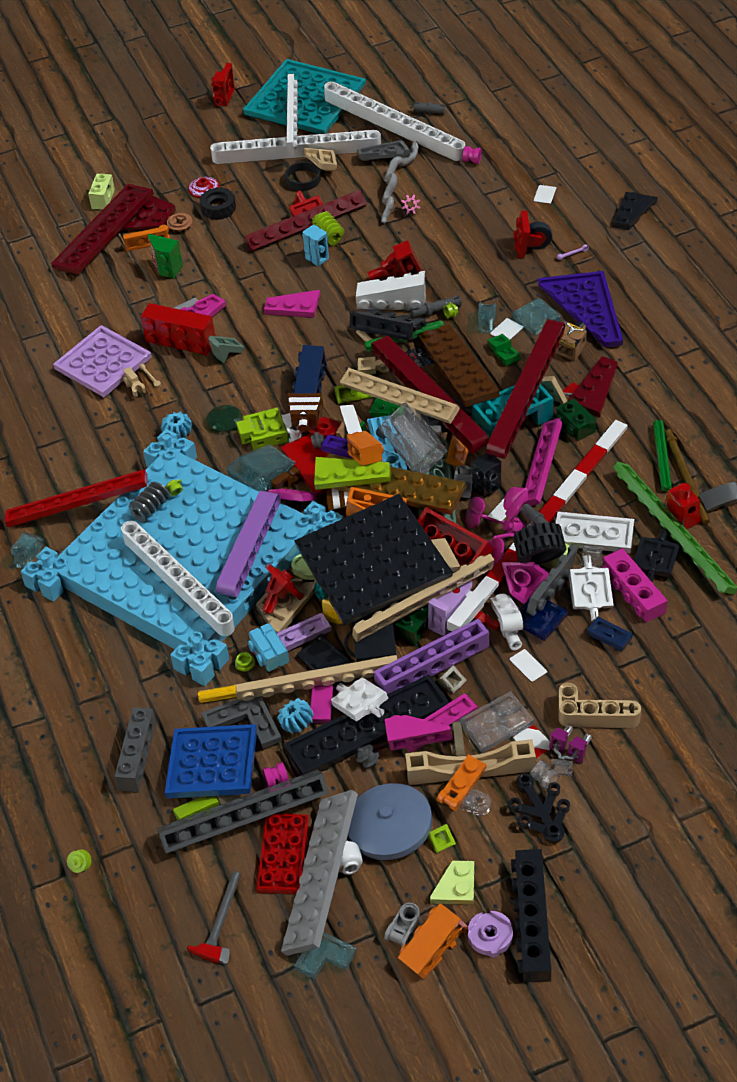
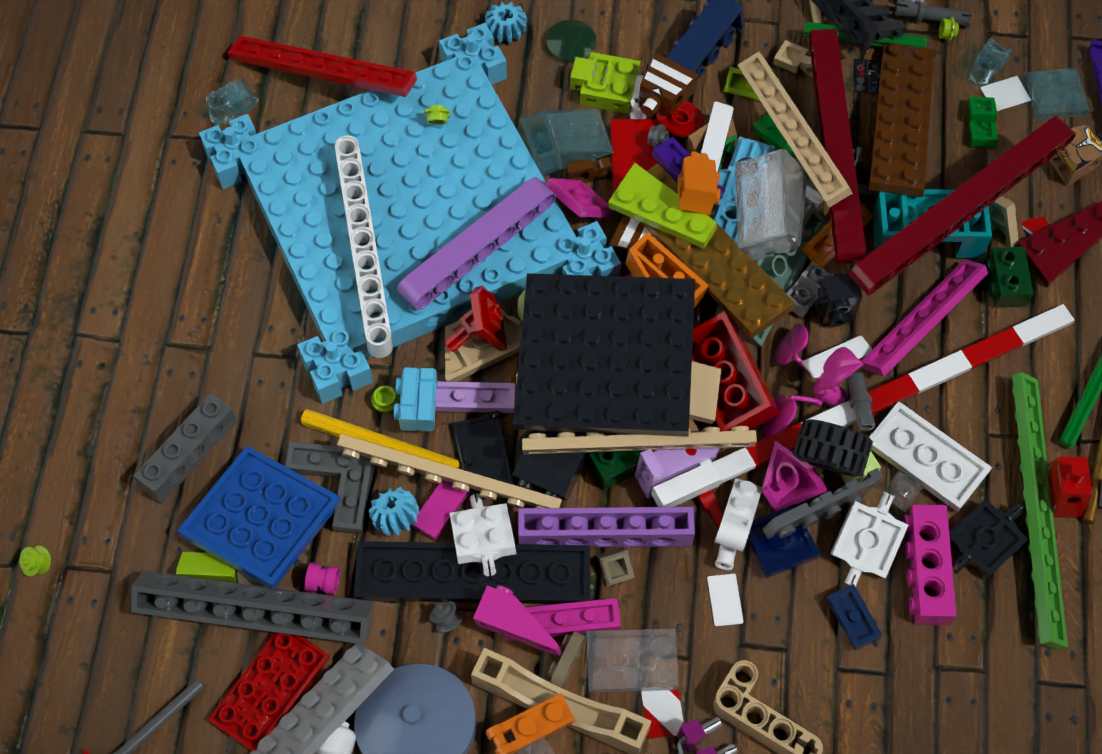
camera: 25 degrees right, 15 degrees up
dark grey piece [129,482,171,523] -> none

